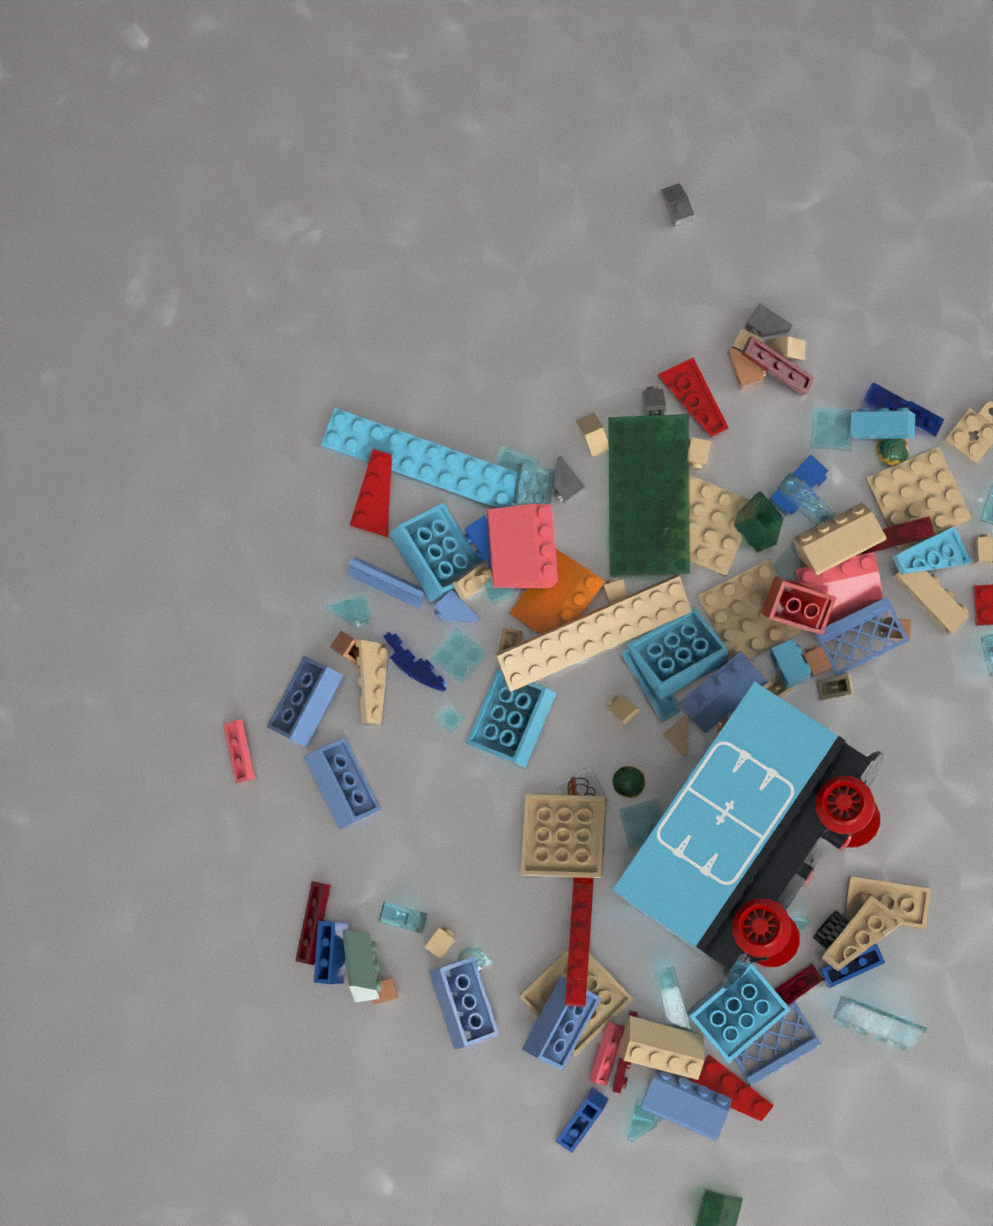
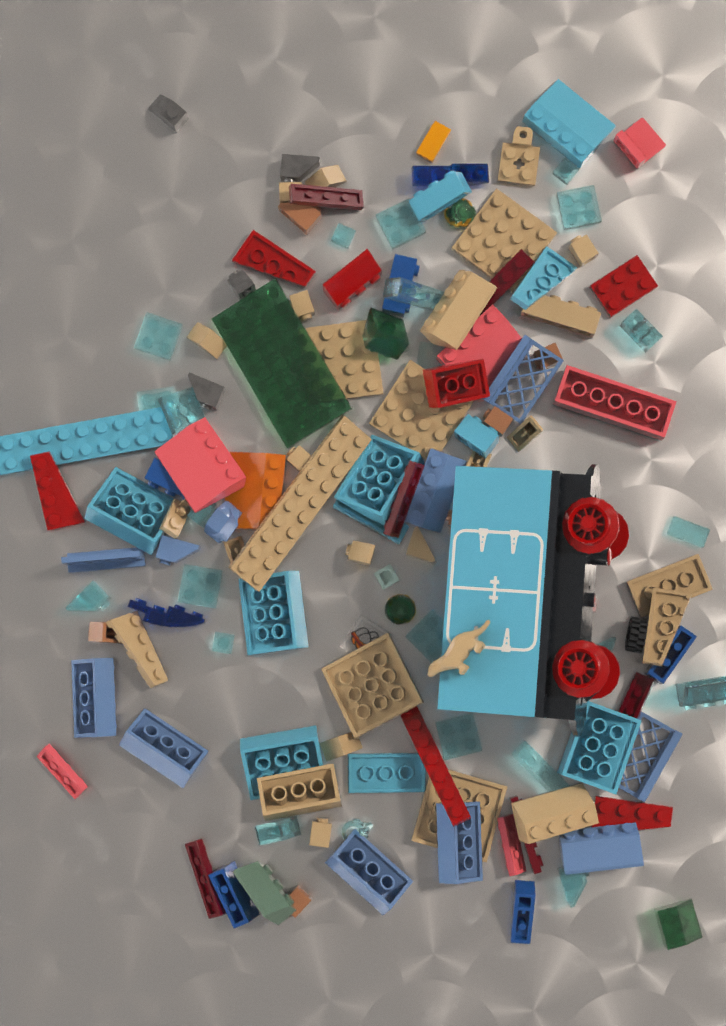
camera: 25 degrees left, 0 degrees up
none -> clear light blue plate [134,312,183,361]
none -> medium blue slope [204,501,242,543]
none -> medium azure slope [240,725,323,800]
none -> tan slope [257,763,342,821]
none -> tan slope [320,732,363,761]
none -> red slope [323,249,382,309]
none -> clear light blue plate [331,223,356,249]
none -> medium azure tile [348,753,426,793]
none -> light aqua plate [374,564,400,590]
none -> dark red plate [383,461,425,538]
none -> light orange tile [416,121,451,163]
none -> tan animal [427,620,490,677]
none -> clear light blue plate [435,713,482,760]
none -> coral brick [553,365,677,441]
none -> clear light blue tile [667,516,710,548]

